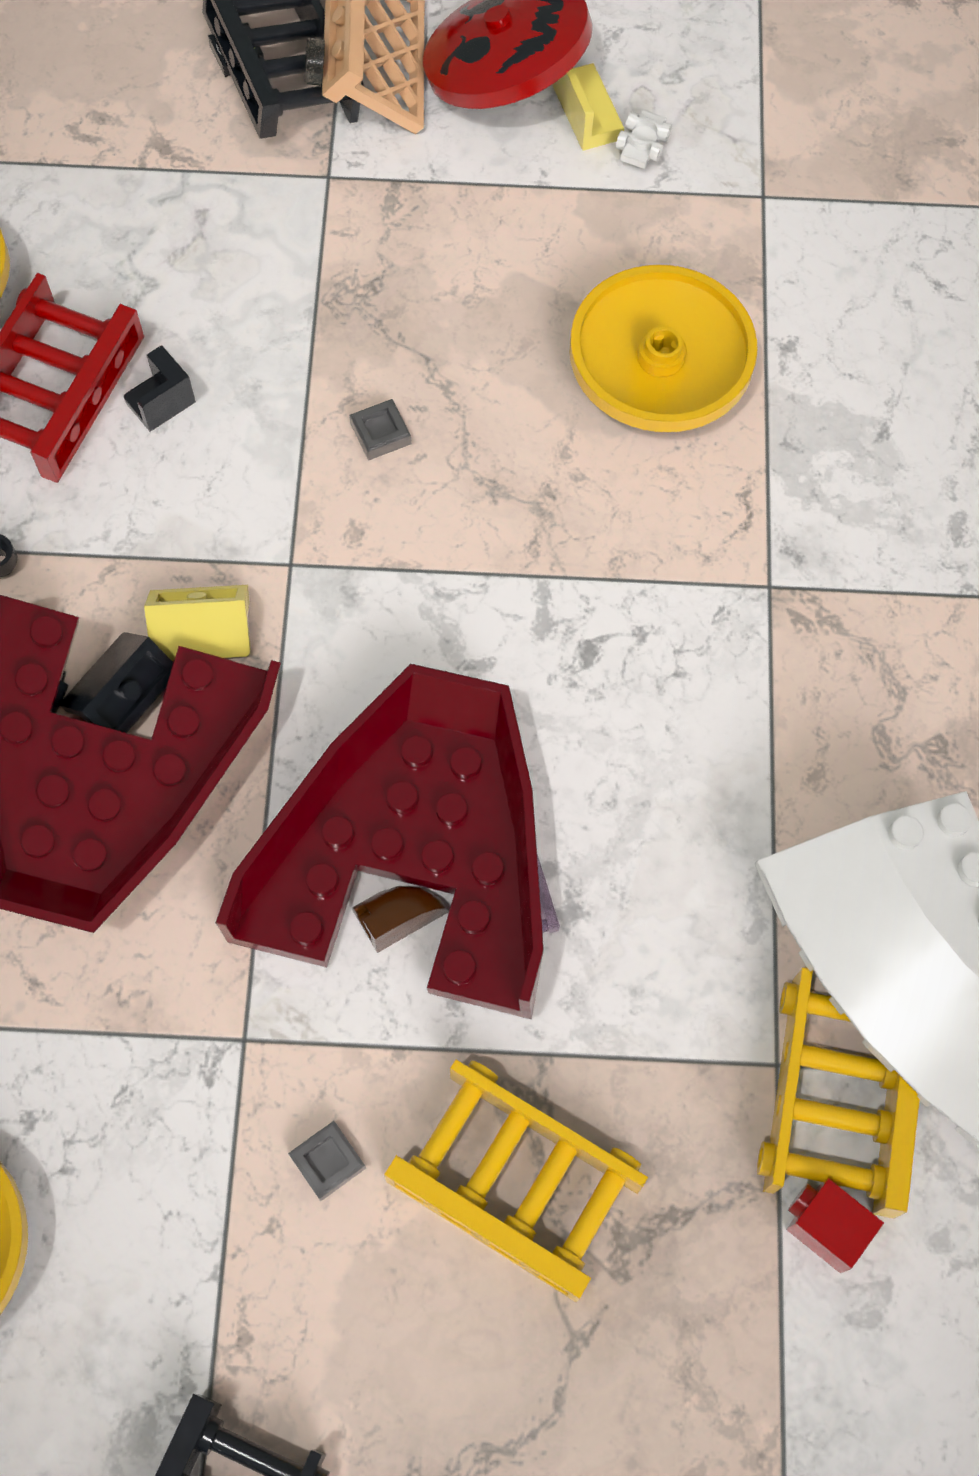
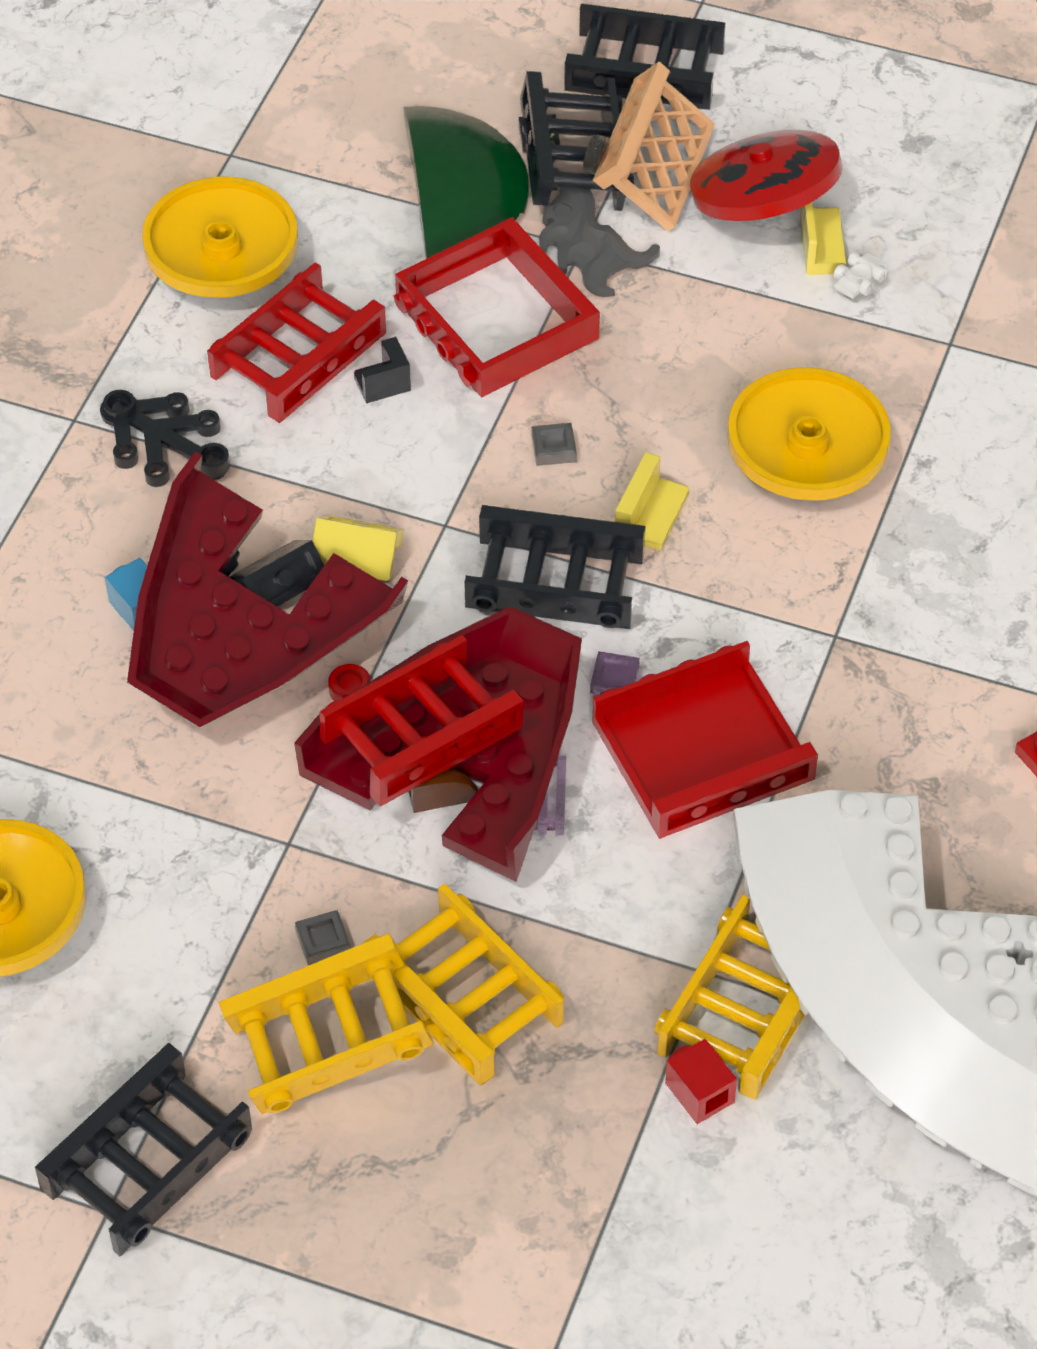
camera: 20 degrees right, 15 degrees down
none -> yellow fence [218,933,434,1114]
none -> red fence [320,635,524,807]
none -> red tile [328,664,371,701]
none -> red window [393,217,600,398]
none -> dark green brick [404,106,529,259]
none -> black fence [464,505,646,629]
none -> dark grey piece [539,170,660,297]
none -> clear purple tile [590,651,640,695]
none -> red panel [592,640,818,839]
none -> light yellow panel [615,452,689,550]

